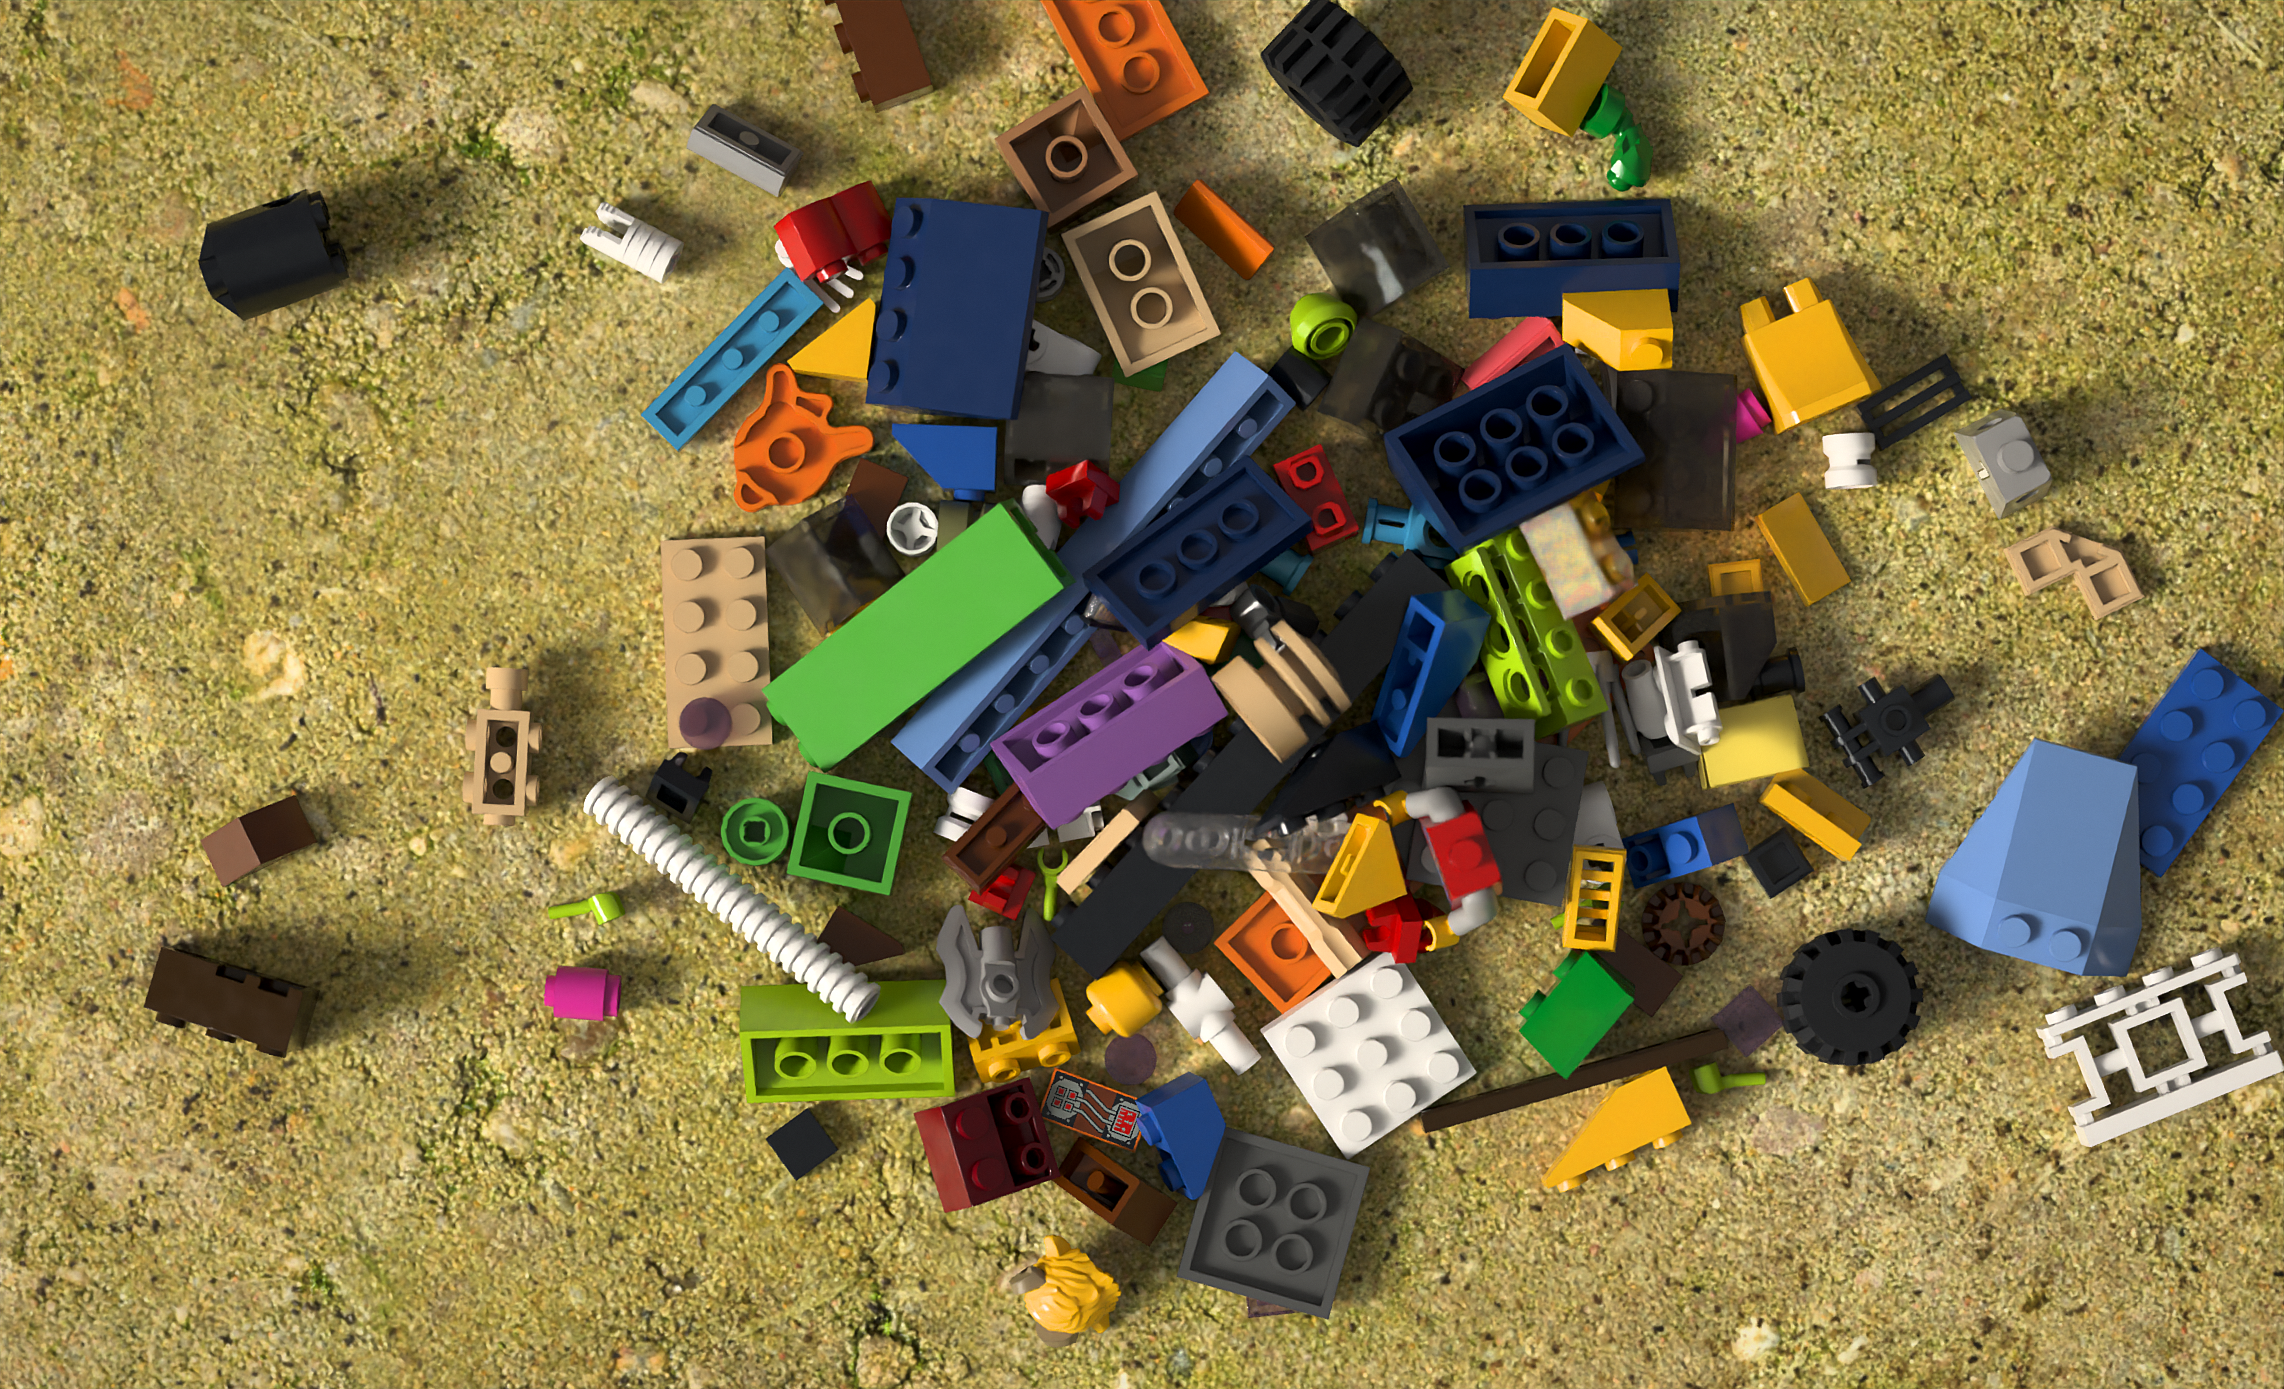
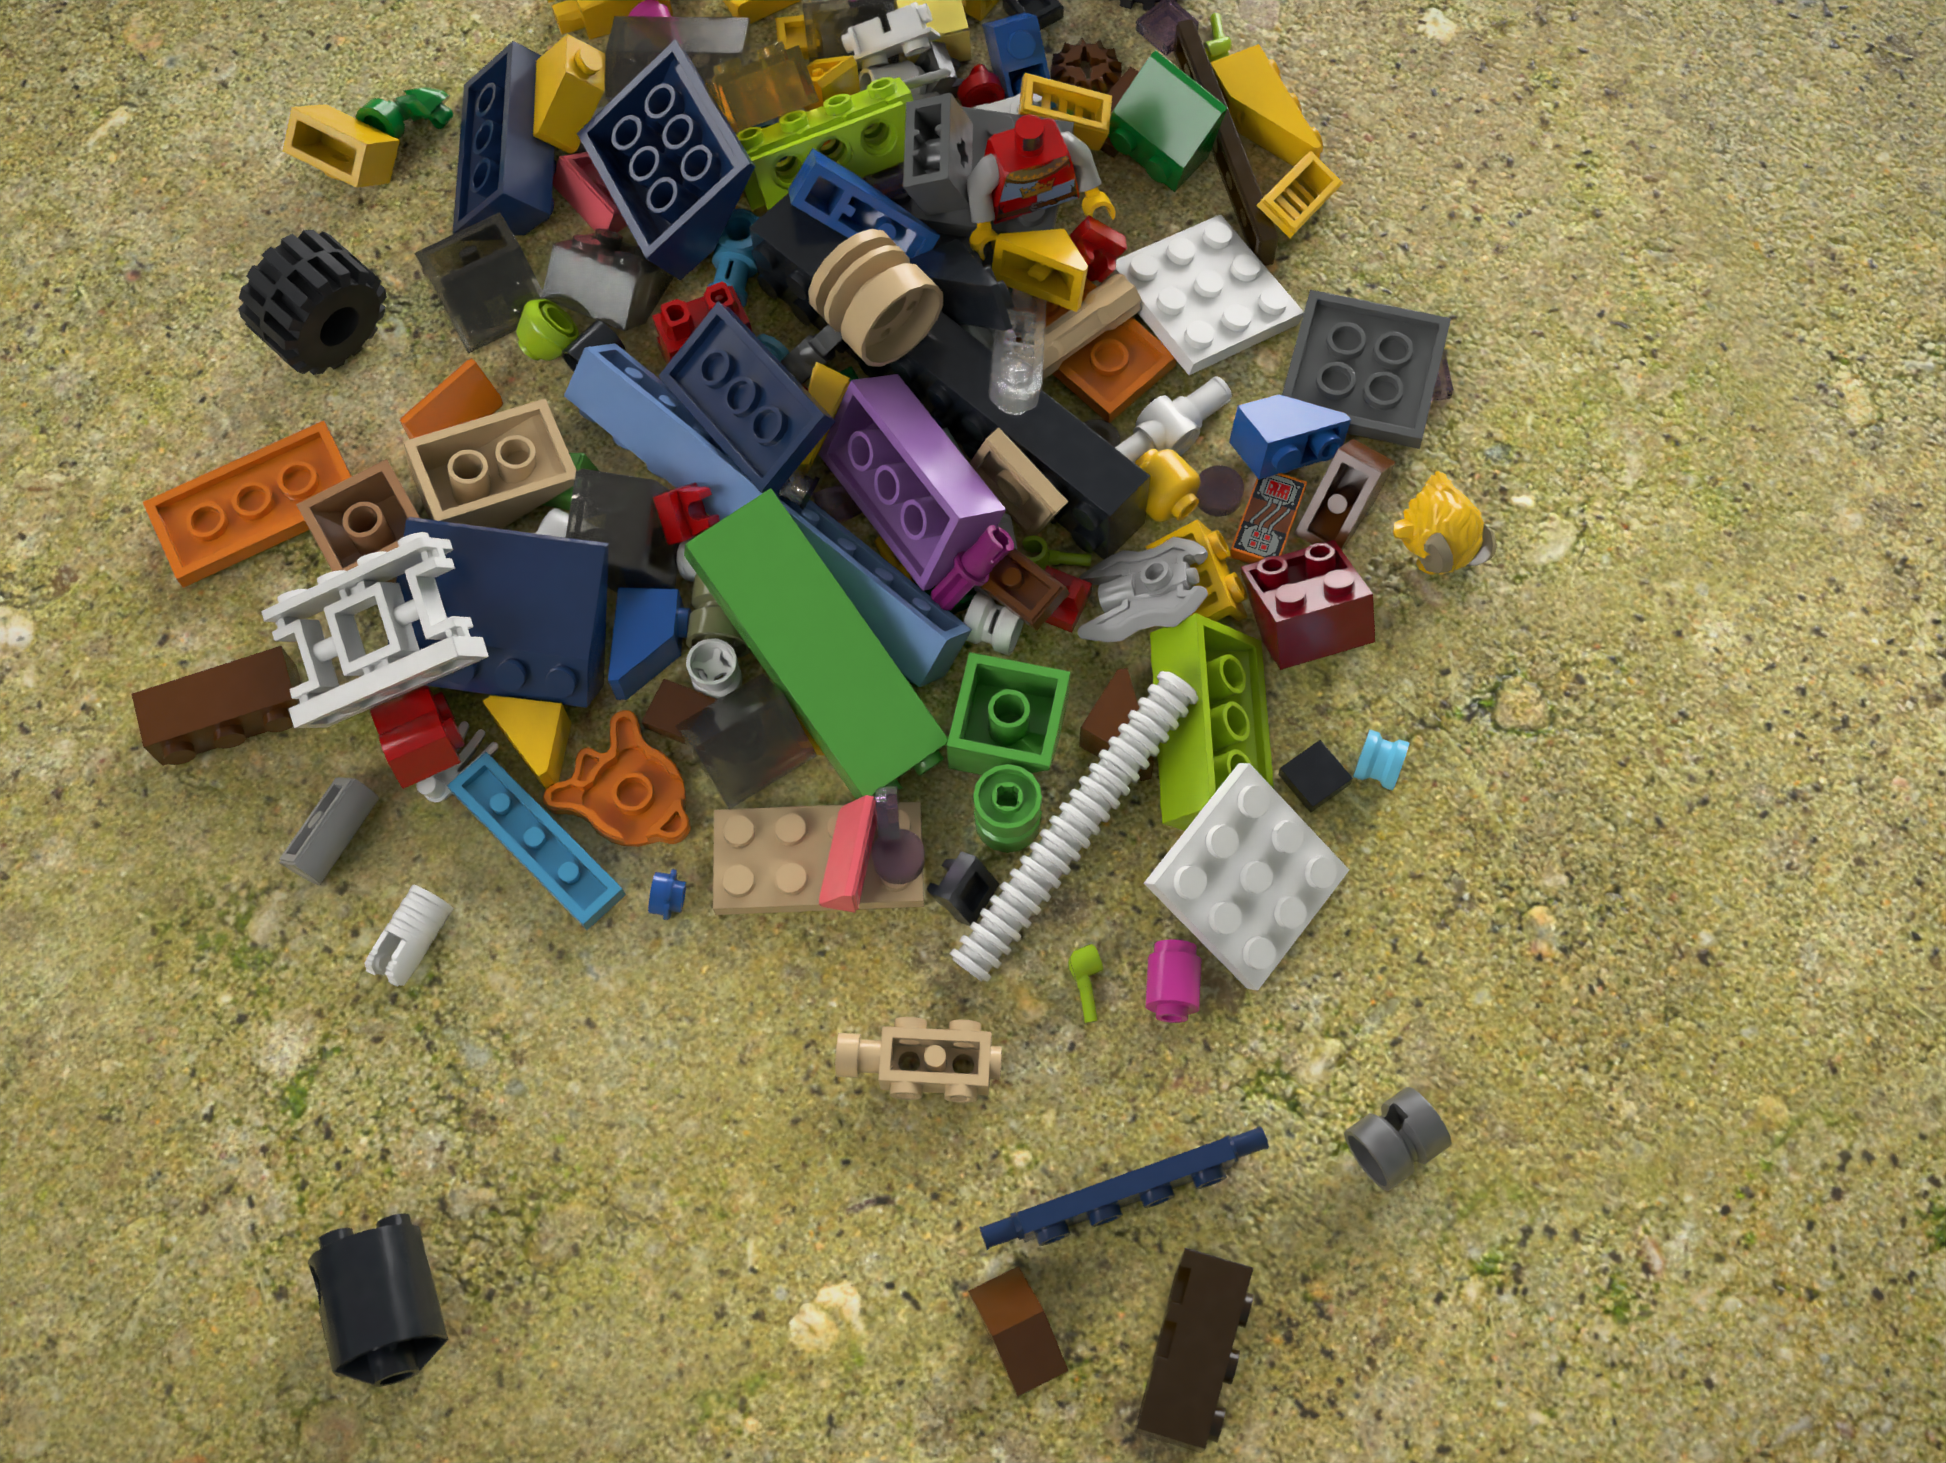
camera: 85 degrees left, 20 degrees down
none -> white fence [261,532,489,728]
none -> blue plate [648,869,687,920]
none -> coral slope [819,795,879,913]
none -> tile [875,786,900,840]
none -> magenta axle [931,525,1014,611]
none -> red tile [957,64,1005,108]
none -> dark blue plate [979,1126,1269,1250]
none -> white plate [1144,763,1349,991]
none -> yellow slope [1256,150,1343,238]
none -> flat silver wheel [1344,1087,1452,1191]
none -> medium azure wheel [1353,729,1409,791]

